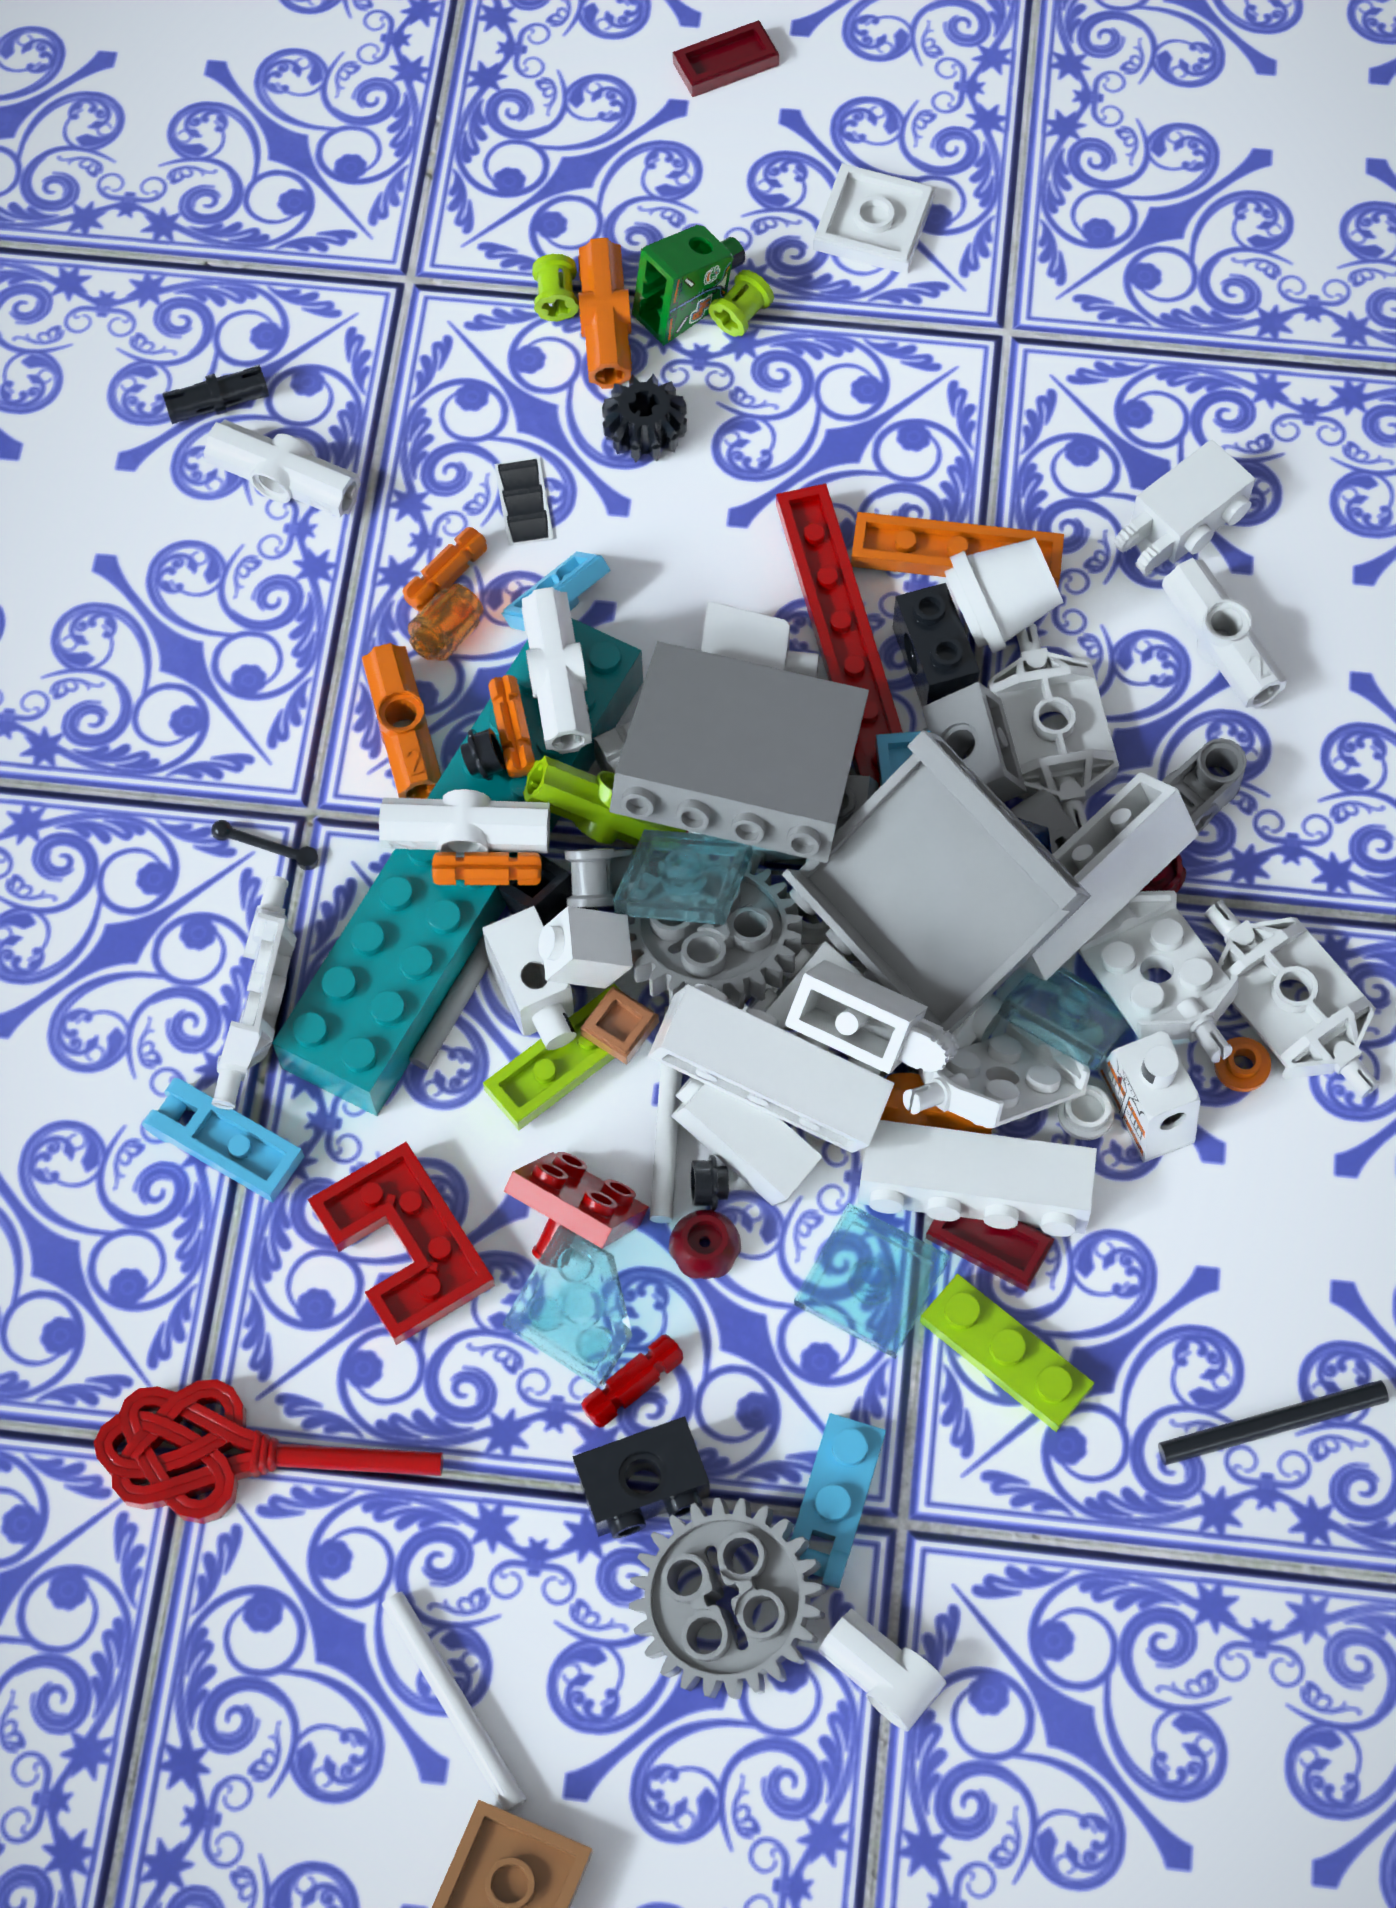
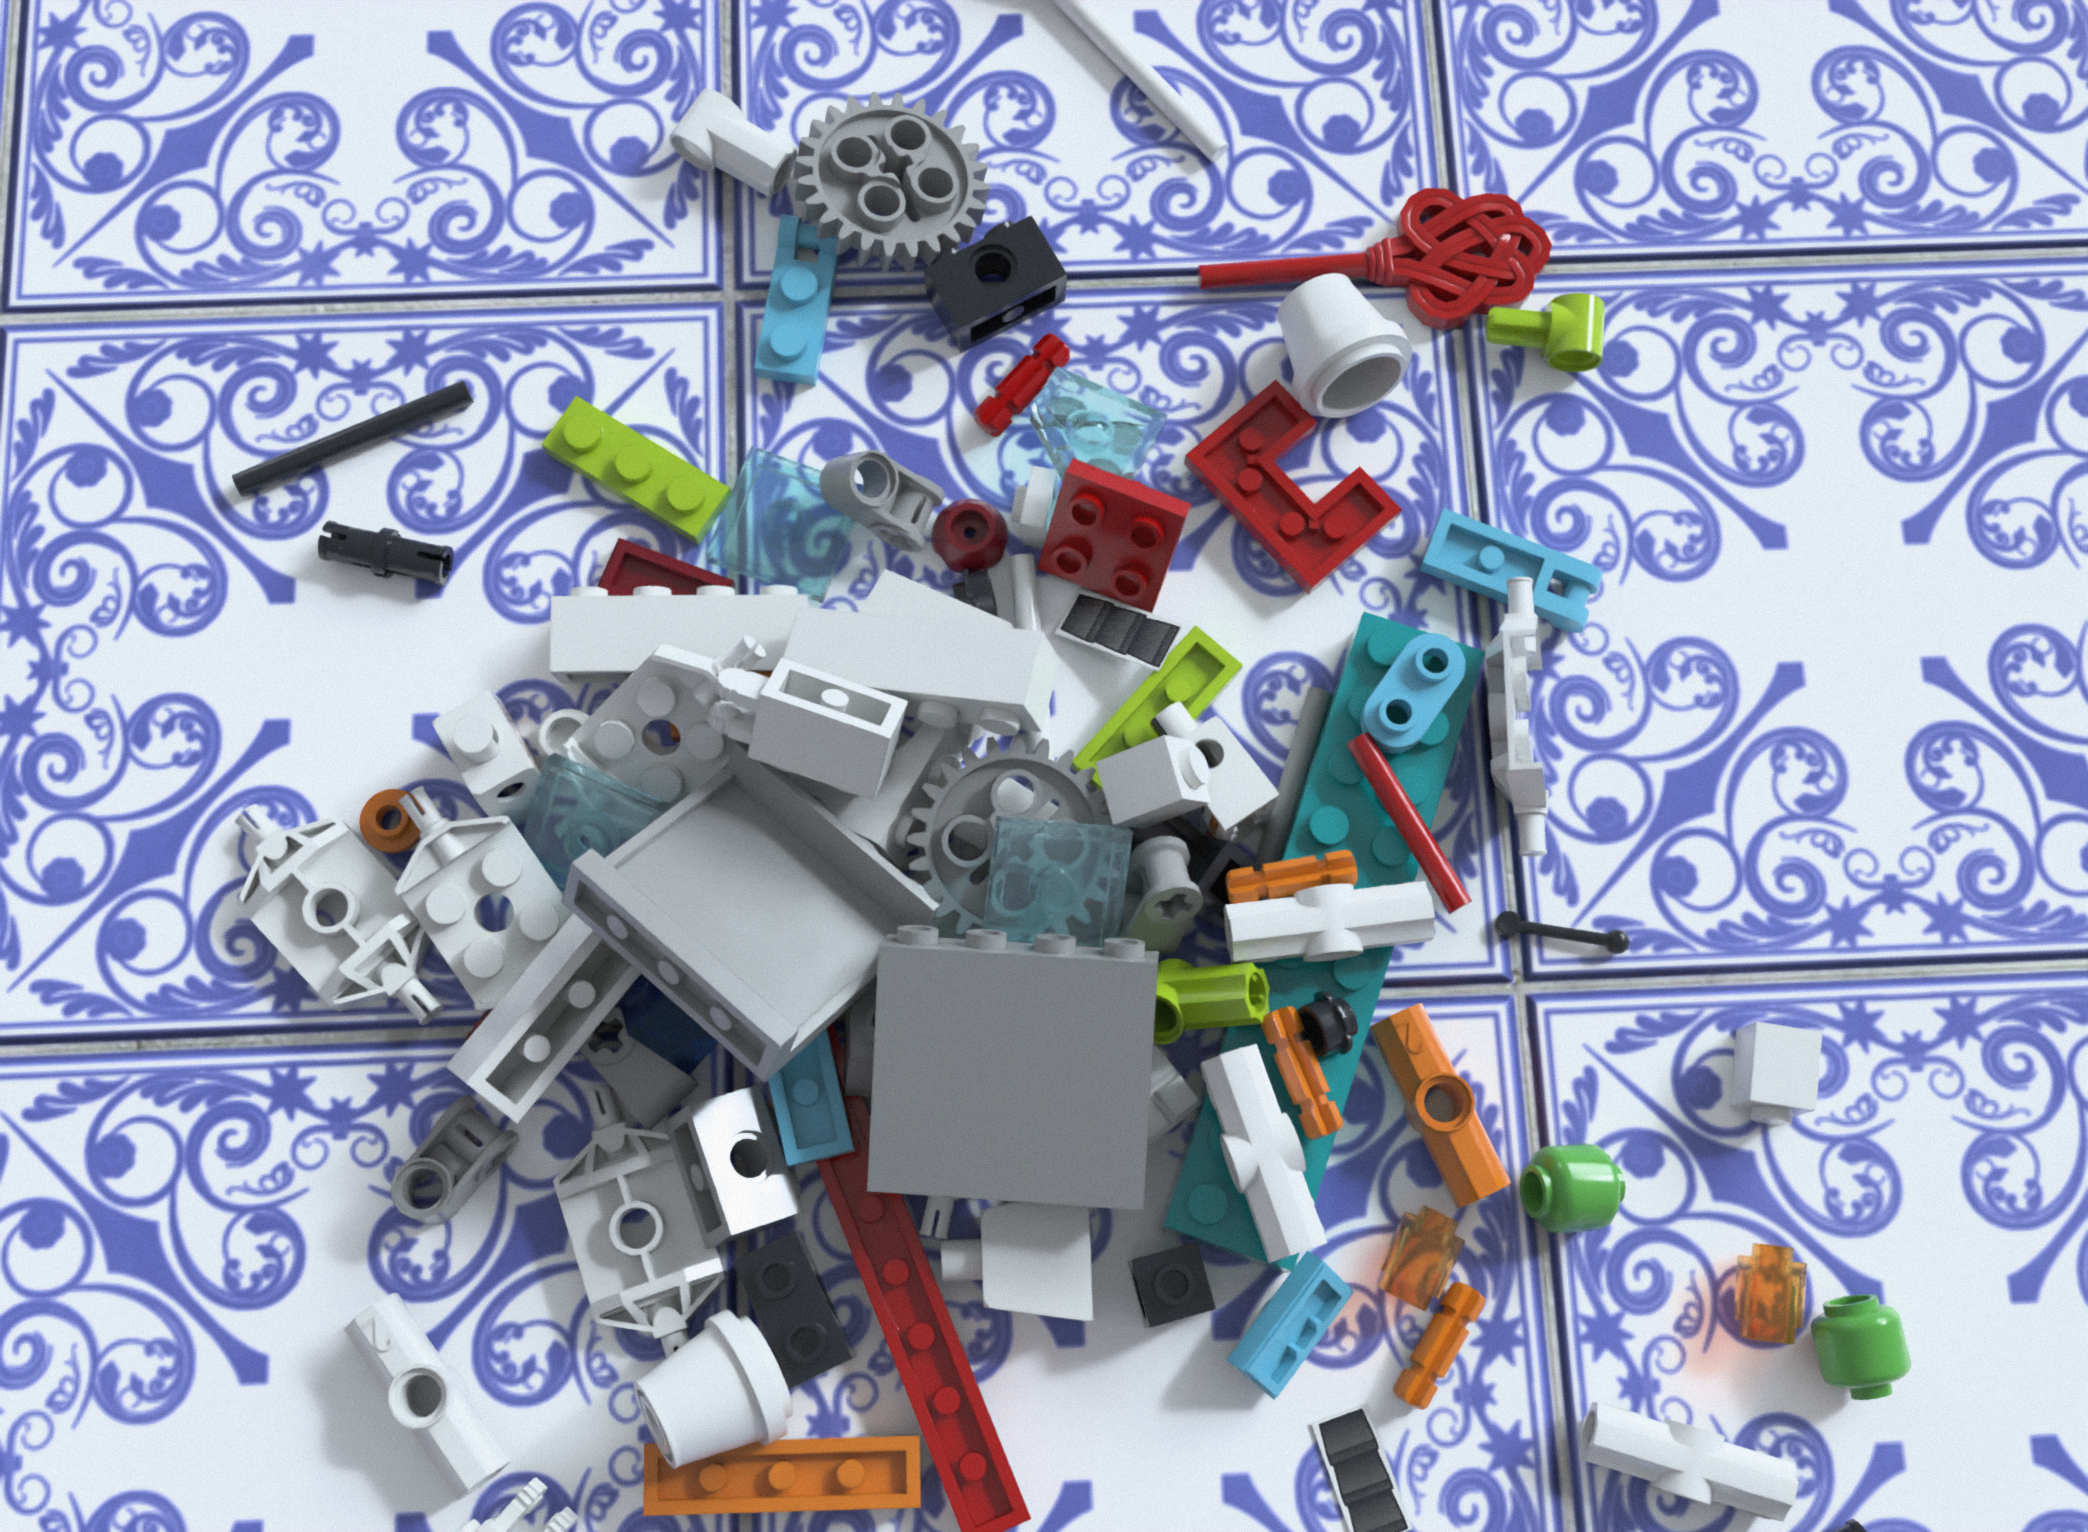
camera: 165 degrees right, 10 degrees up
nougat tile [580,986,659,1065] -> none
none -> black pin [318,520,454,586]
none -> light grey piece [819,450,945,553]
none -> white plate [1011,466,1059,549]
none -> sticker [1054,588,1184,672]
none -> black brick [1127,1242,1216,1328]
none -> white piece [1277,273,1412,418]
none -> red bar [1346,732,1472,915]
none -> medium azure plate [1360,633,1465,753]
none -> lime axle [1485,293,1605,372]
none -> bright green head [1519,1143,1626,1234]
none -> white brick [1729,1022,1822,1125]
none -> clear orange brick [1733,1243,1807,1344]
none -> bright green head [1811,1294,1911,1400]

